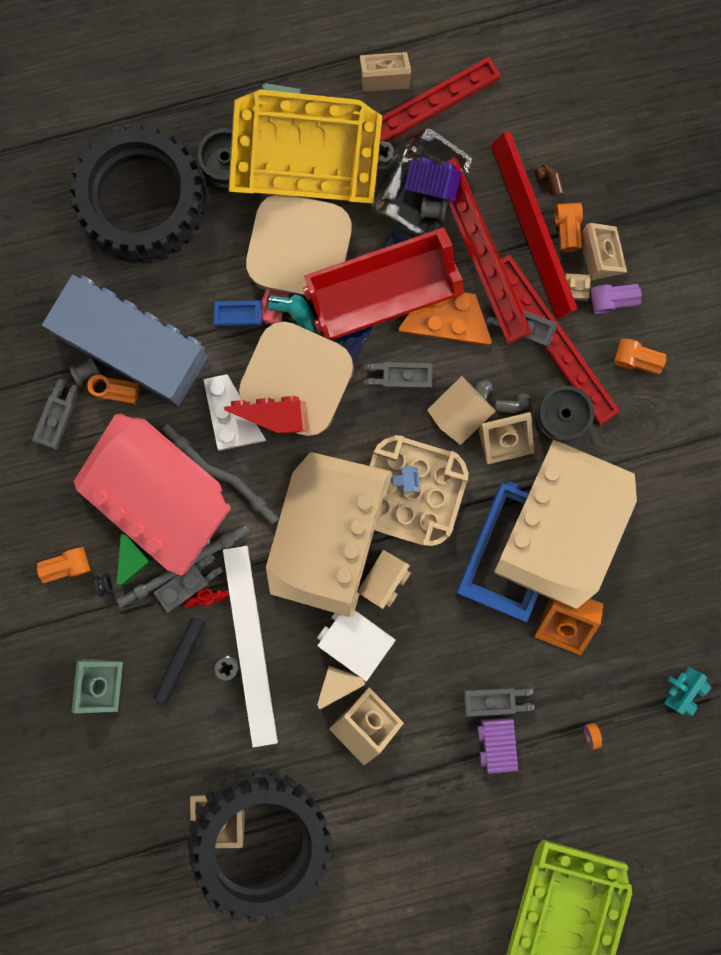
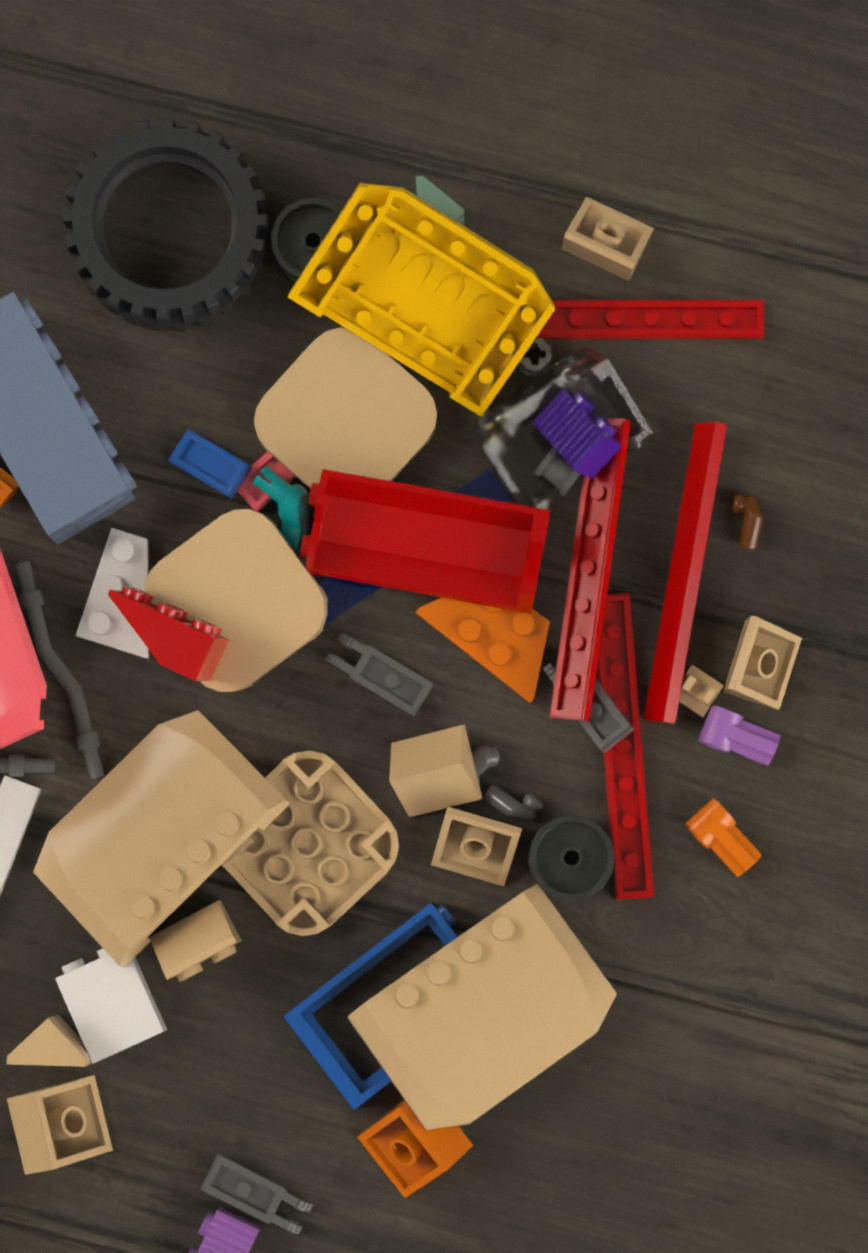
camera: 30 degrees right, 0 degrees up
medium blue tile [392,466,420,493] -> none
orange piece [555,203,583,253] -> none

